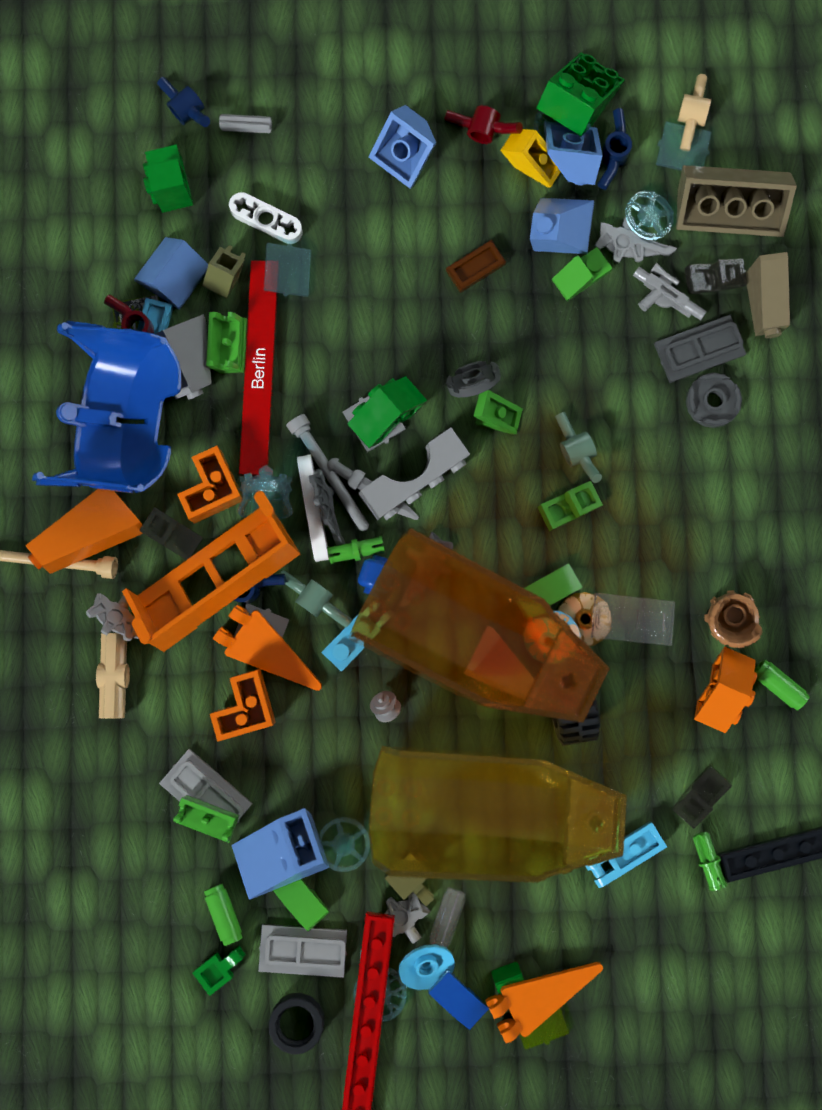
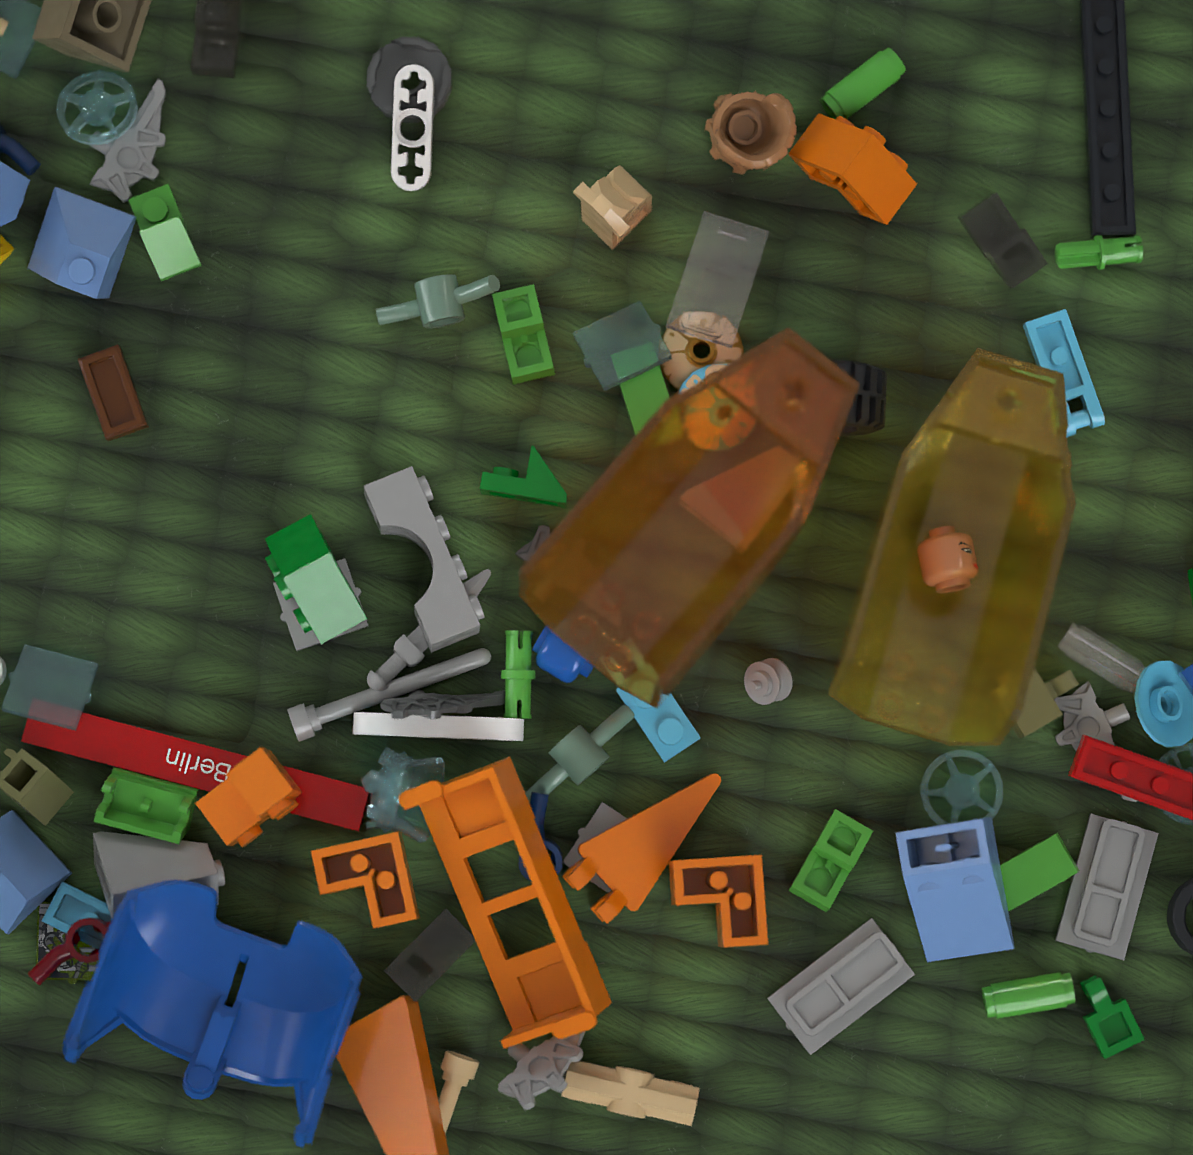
camera: 75 degrees left, 0 degrees up
bright green hinge [173,795,240,843] -> none
dark grey tile [446,361,501,398] -> none
bright green slope [474,390,523,435] -> none
light grey piece [633,263,707,321] -> none
dark grey piece [654,315,746,383] -> none
none -> orange brick [195,747,303,848]
none -> white beam [391,65,434,191]
none -> green slope [480,445,568,509]
none -> tan piece [573,165,652,249]
none -> clear light blue piece [573,301,672,391]
none -> bright green slope [788,809,873,913]
none -> nougat head [917,526,979,593]

